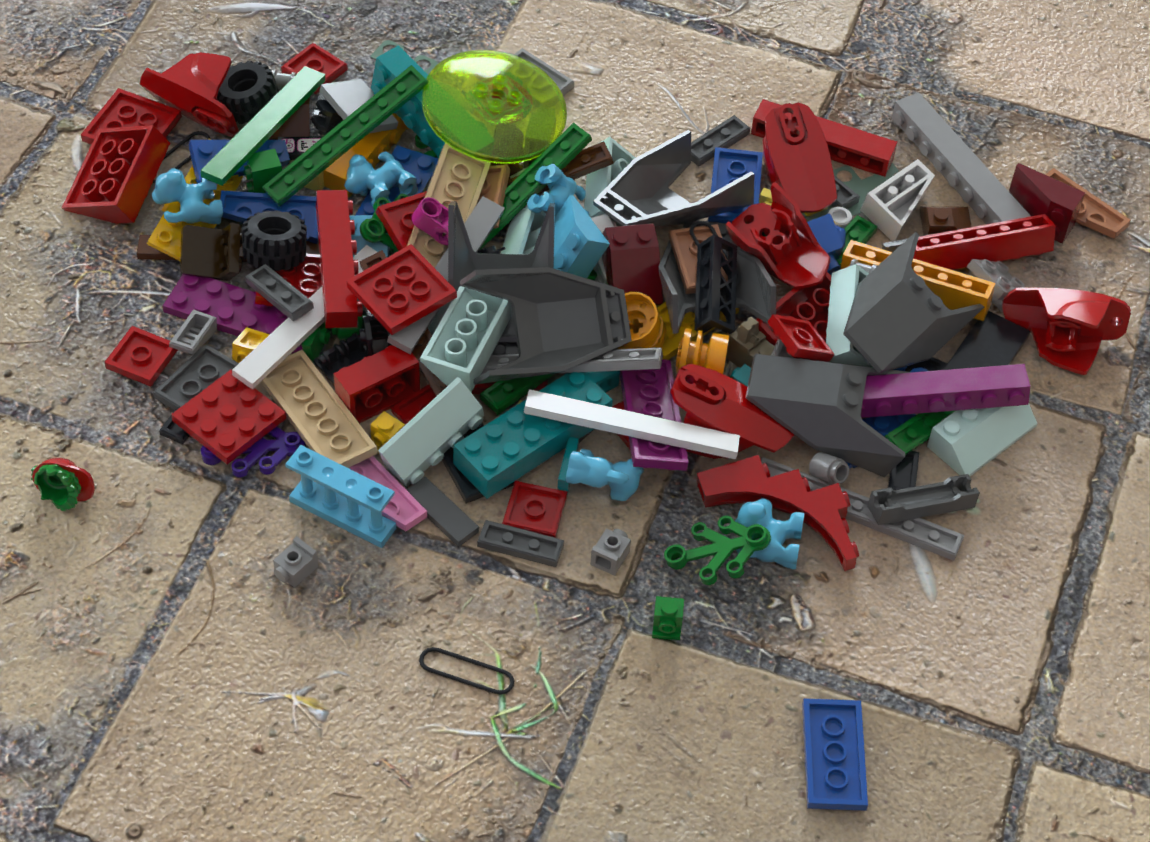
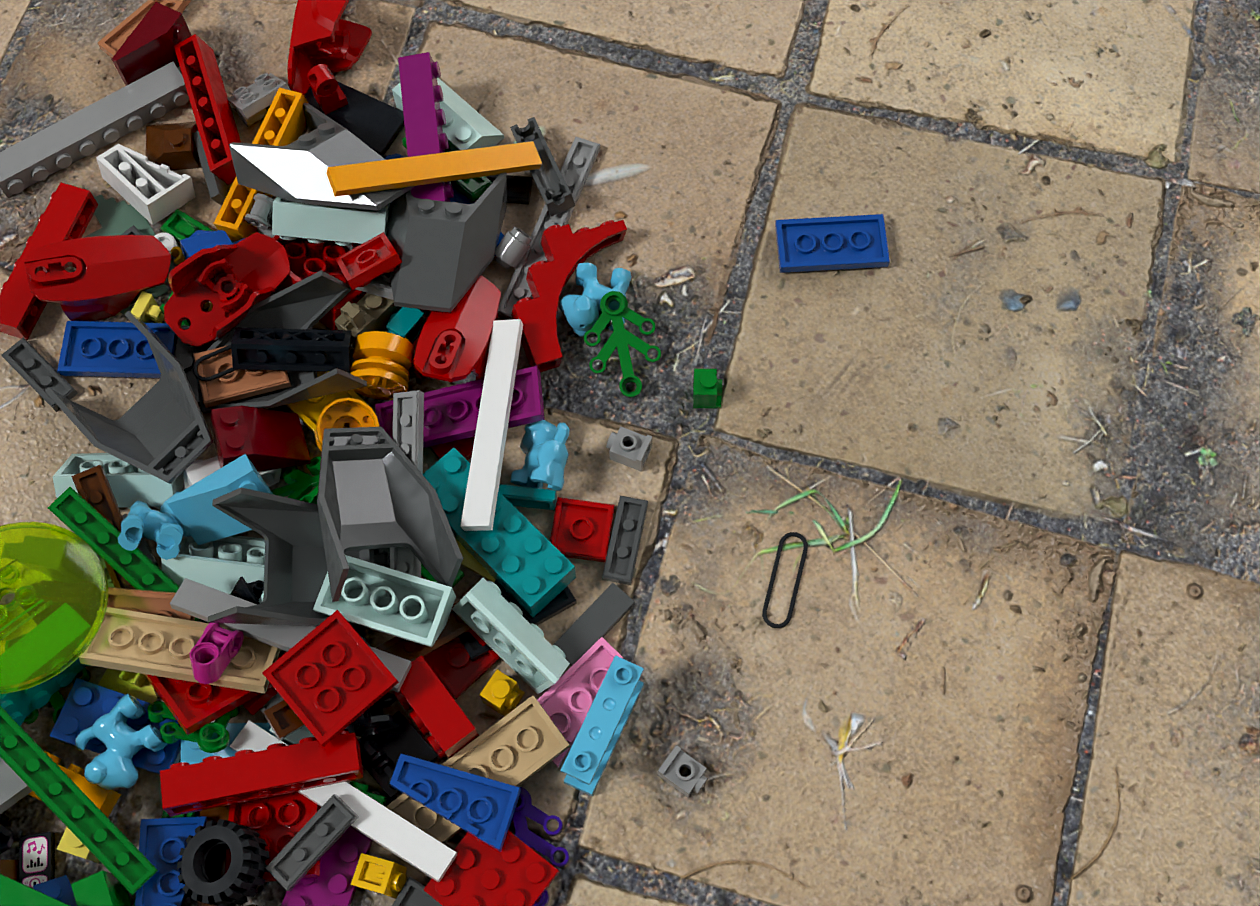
camera: 90 degrees left, 15 degrees up
none -> red leg [308,64,348,115]
none -> light orange tile [326,141,542,197]
none -> blue wing [390,753,521,852]

